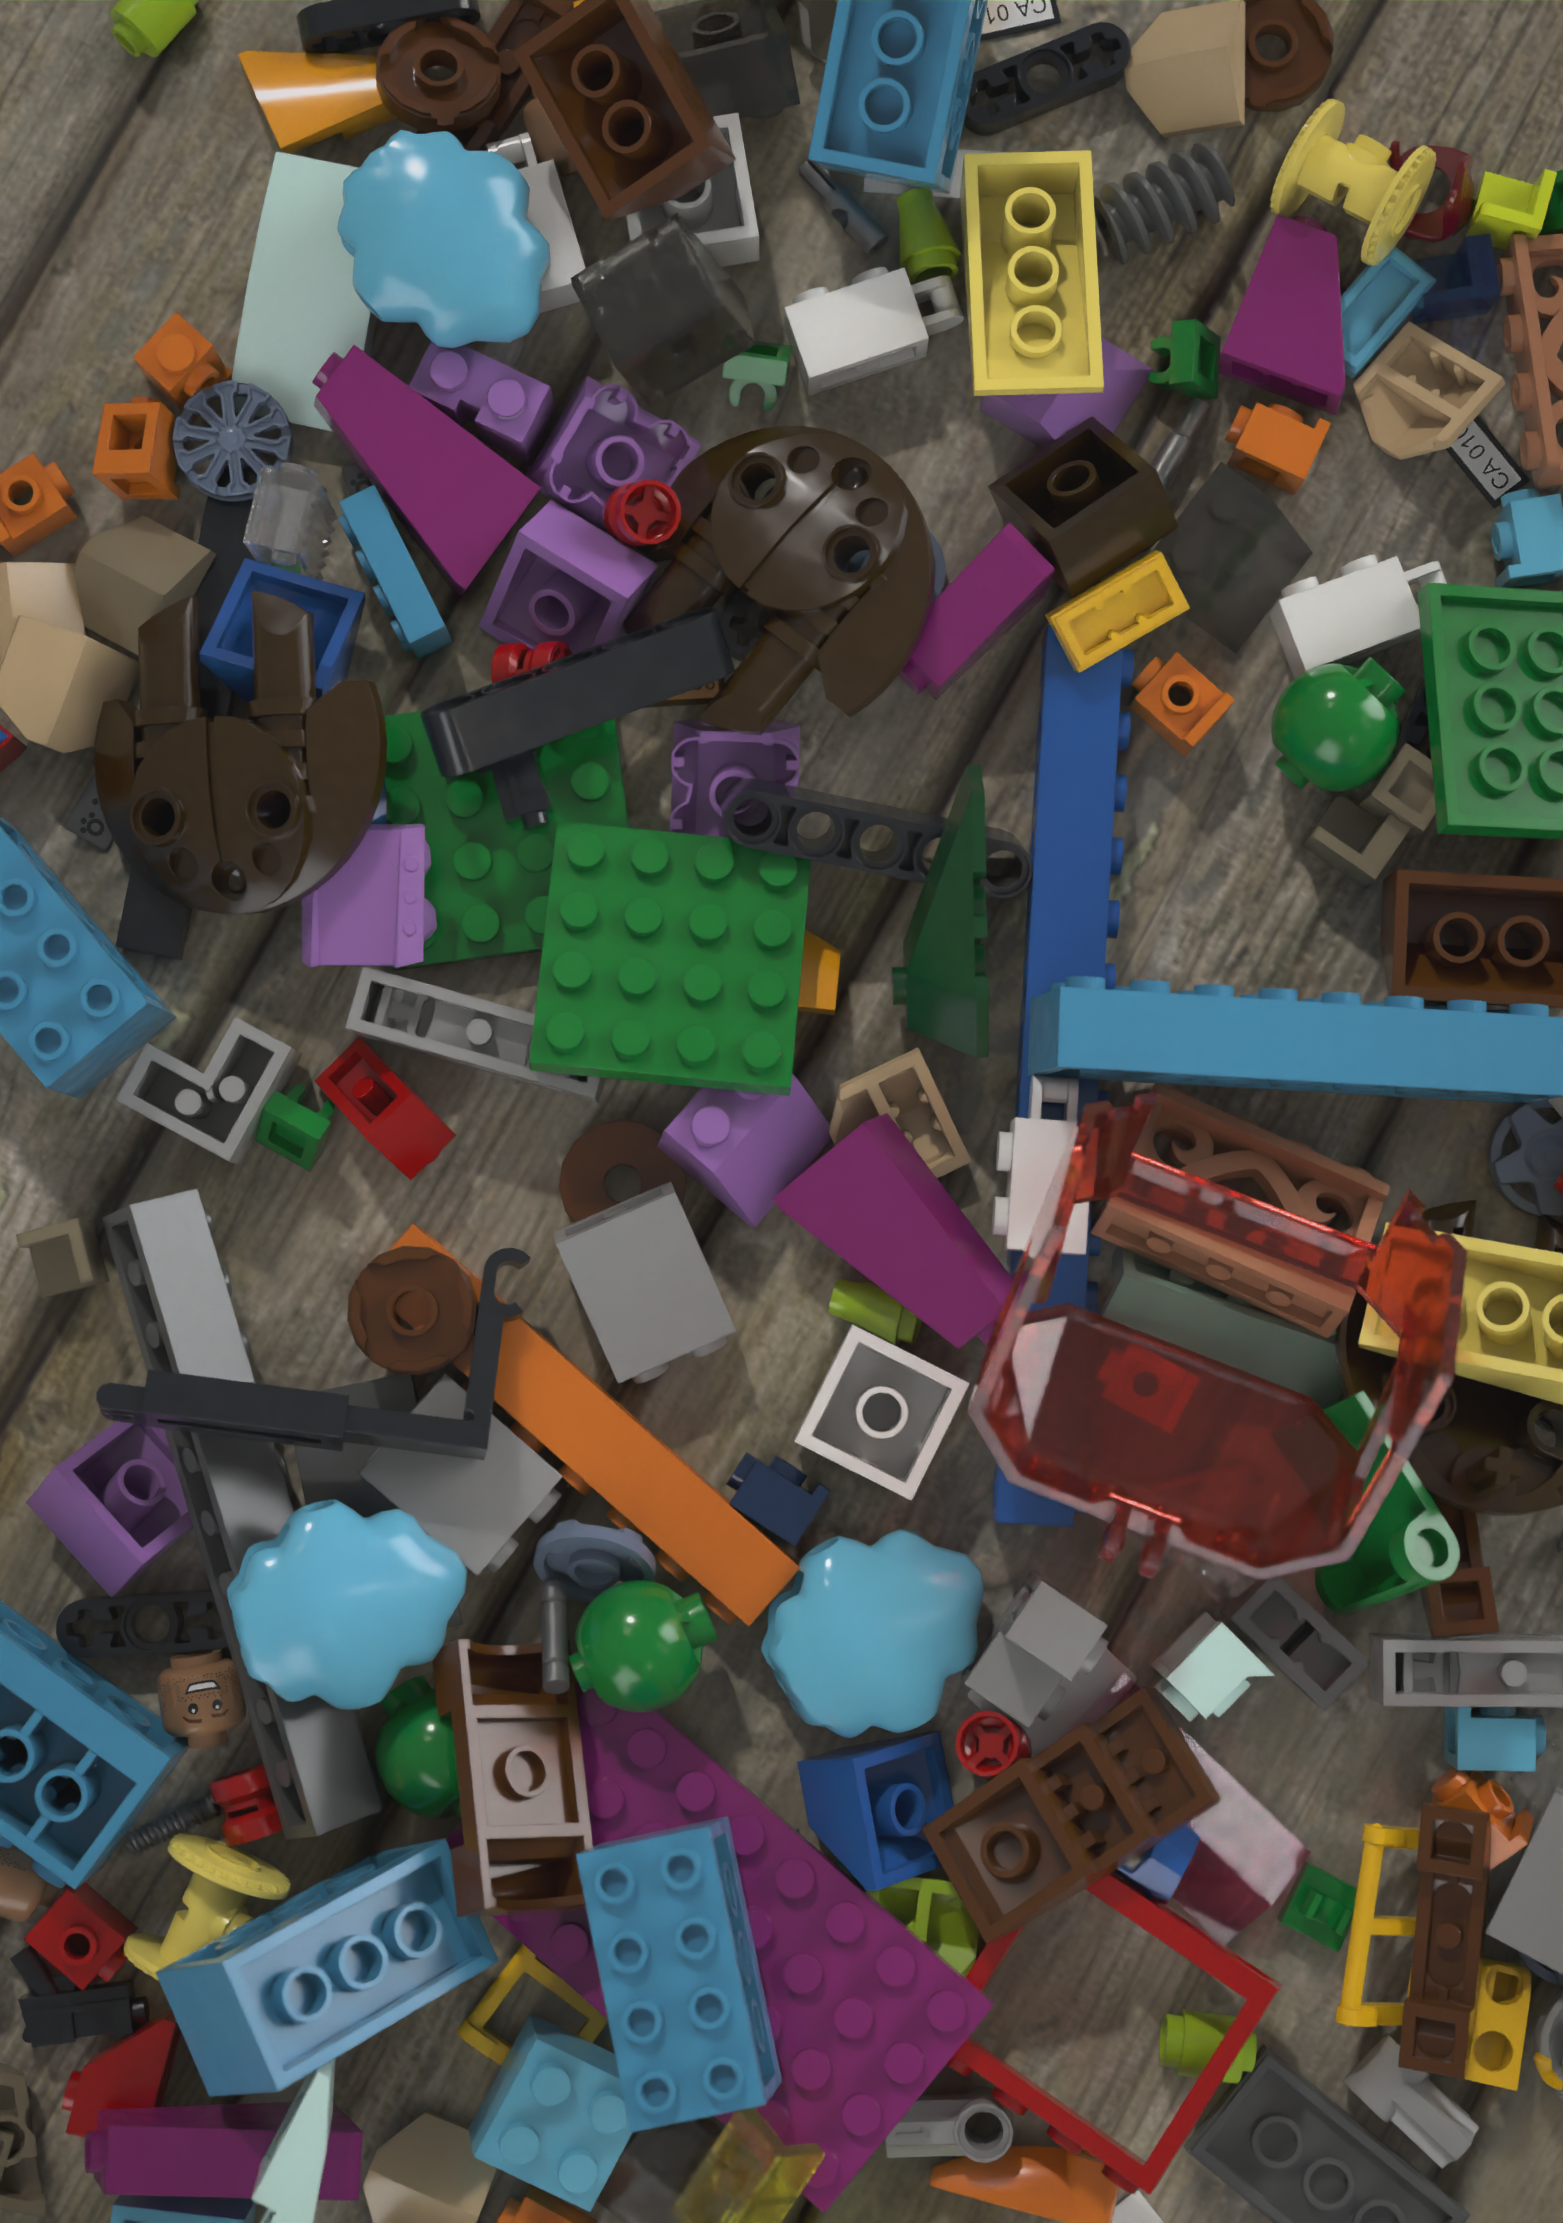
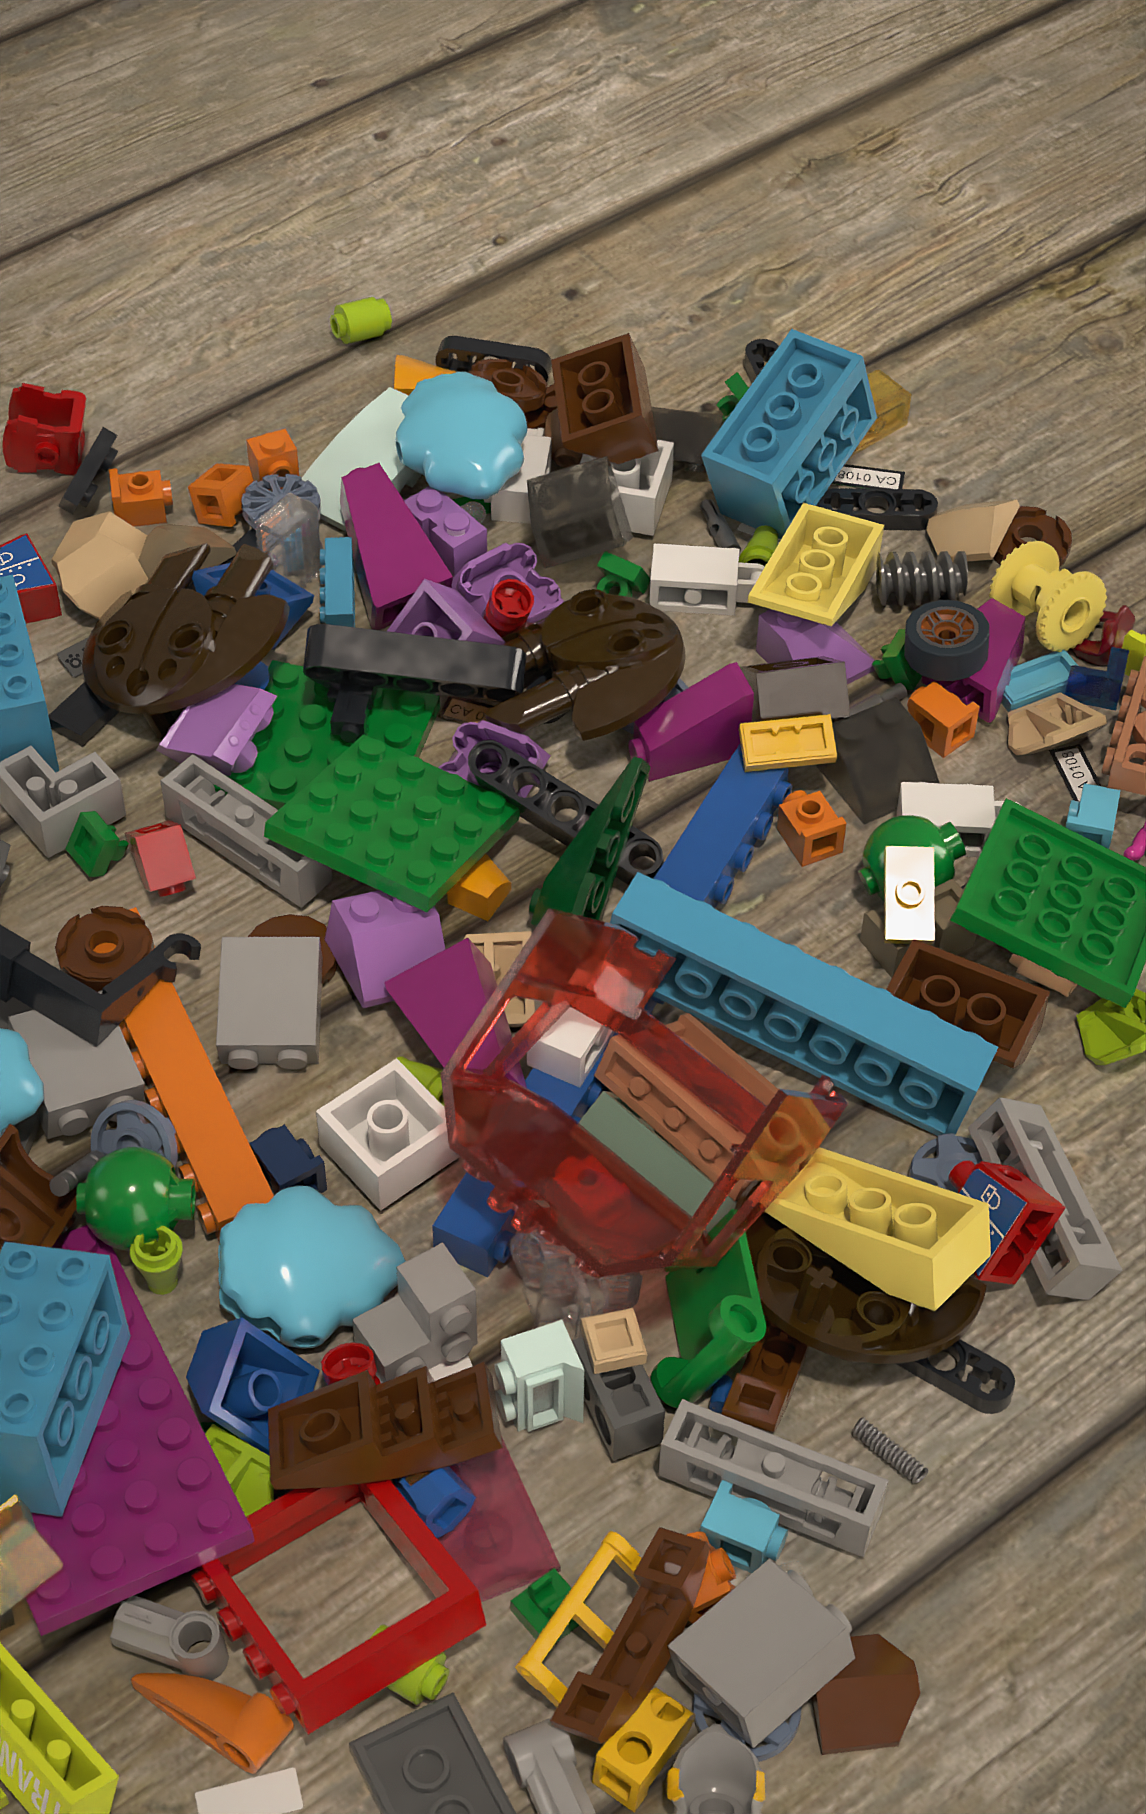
camera: 25 degrees right, 35 degrees down
none -> lime cone [130,1226,183,1295]
none -> tan tile [581,1308,647,1374]
none -> plate [884,846,934,945]
none -> black wheel [904,600,989,681]

